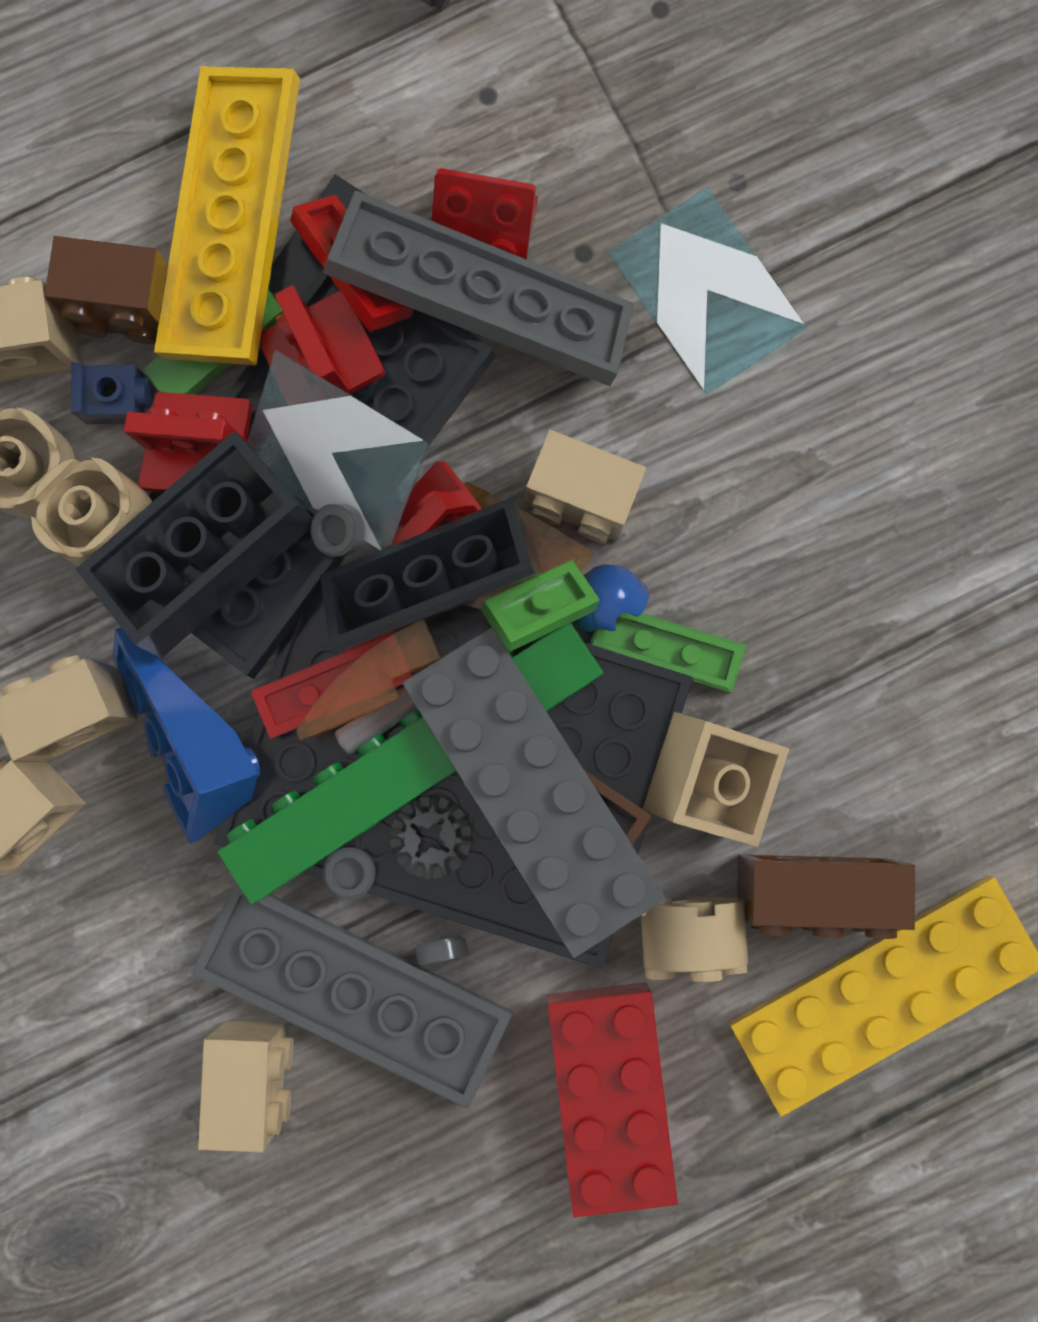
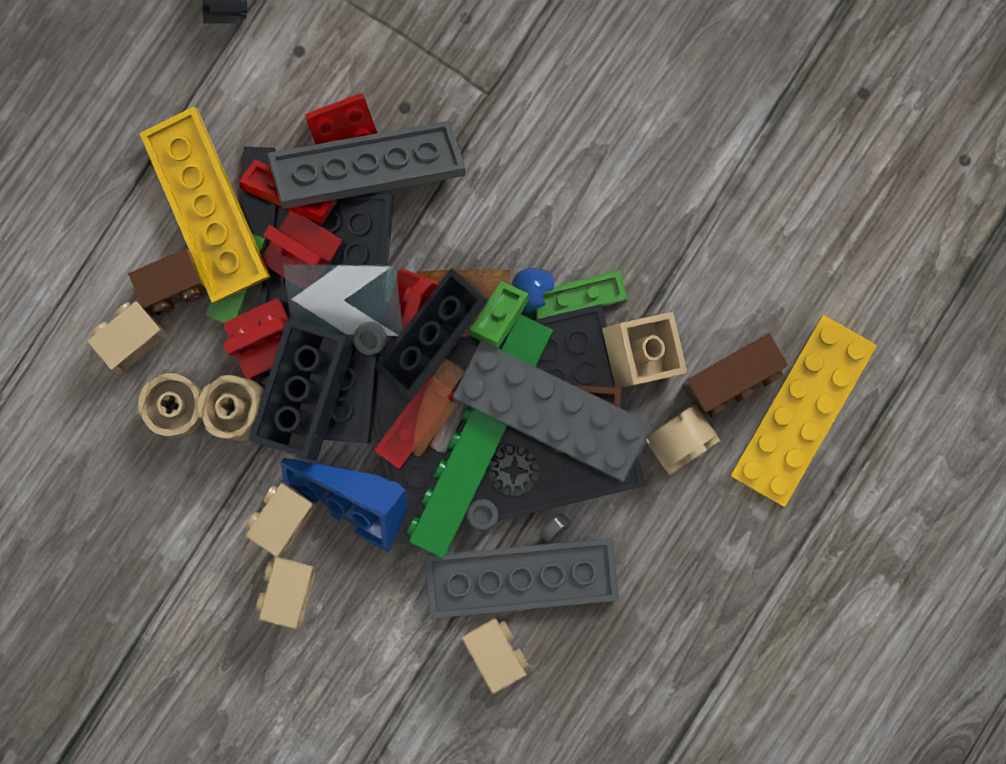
camera: 30 degrees left, 0 degrees up
dark blue brick [71,362,152,424] -> none
tan brick [526,429,647,544] -> none
red brick [547,982,678,1218] -> none
sticker [608,186,807,395] -> none

